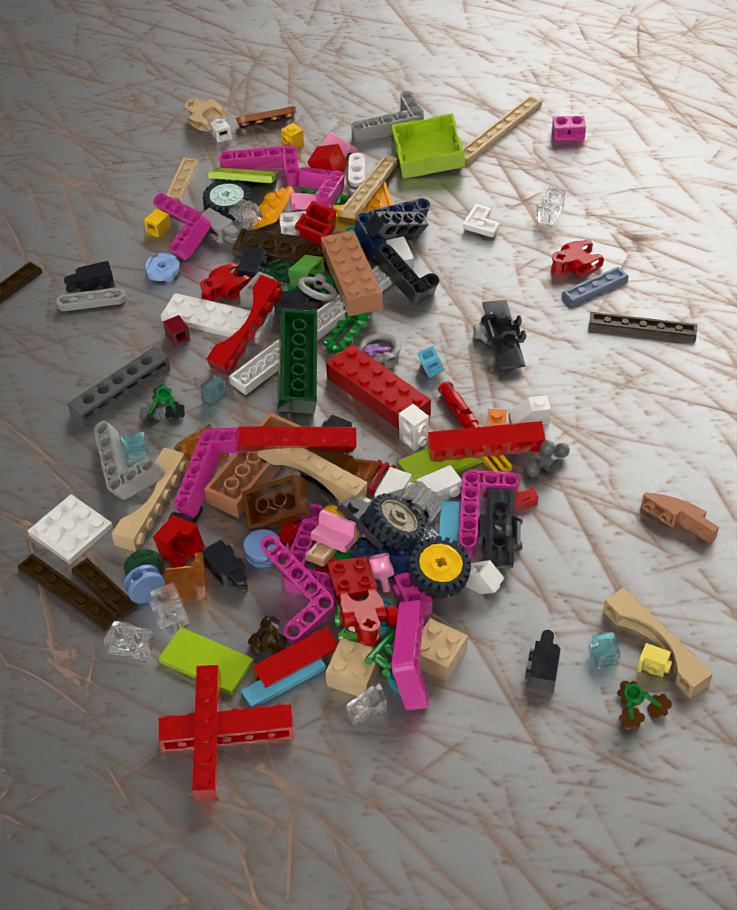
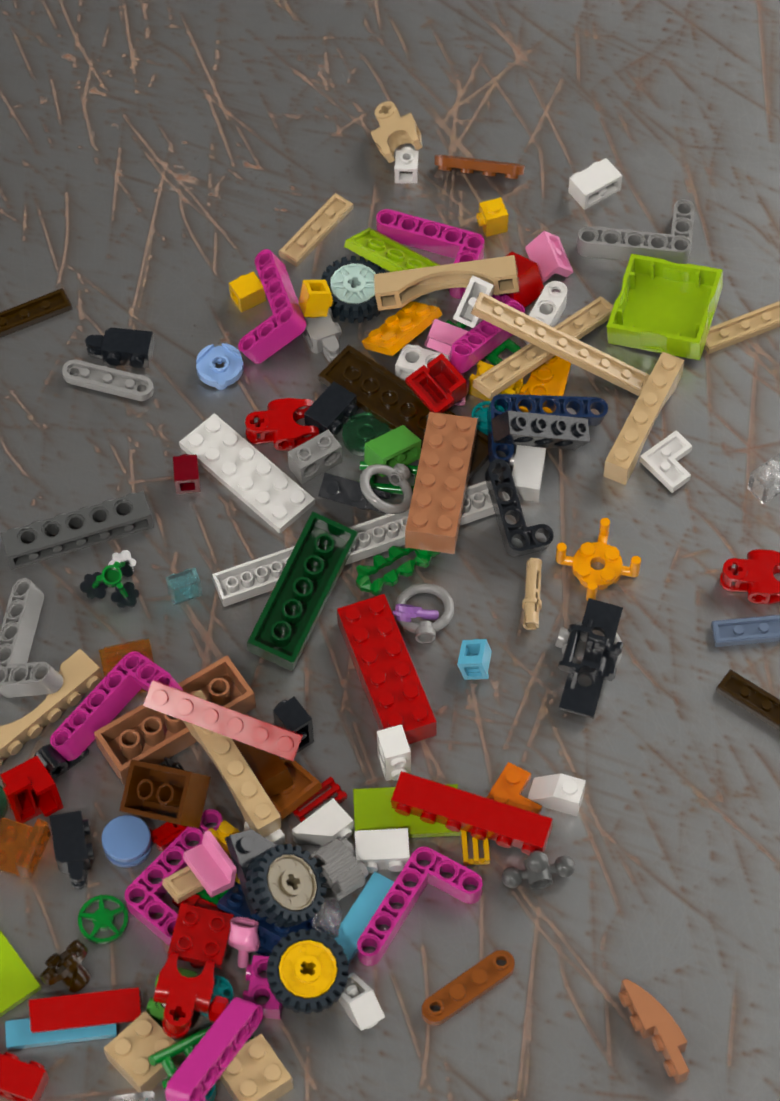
camera: 25 degrees right, 10 degrees up
clear light blue piece [120,432,149,462] -> none
red arch [206,275,283,376] -> none
clear brick [228,198,264,231] -> none
dark pink beam [260,535,337,644] -> none
red piece [438,381,480,428] -> none
black piece [477,488,523,568] -> none
red piece [499,486,539,513] -> none
none -> green wheel [78,895,129,944]
none -> yellow brick [299,280,333,318]
none -> tan arch [374,255,519,311]
none -> dark orange plate [422,950,515,1026]
none -> white slope [453,275,494,328]
none -> tan tile [470,292,650,396]
none -> tan pin [522,558,542,630]
none -> light orange plate [556,518,641,601]
none -> white brick [568,158,622,210]
none -> tan arch [603,352,685,485]

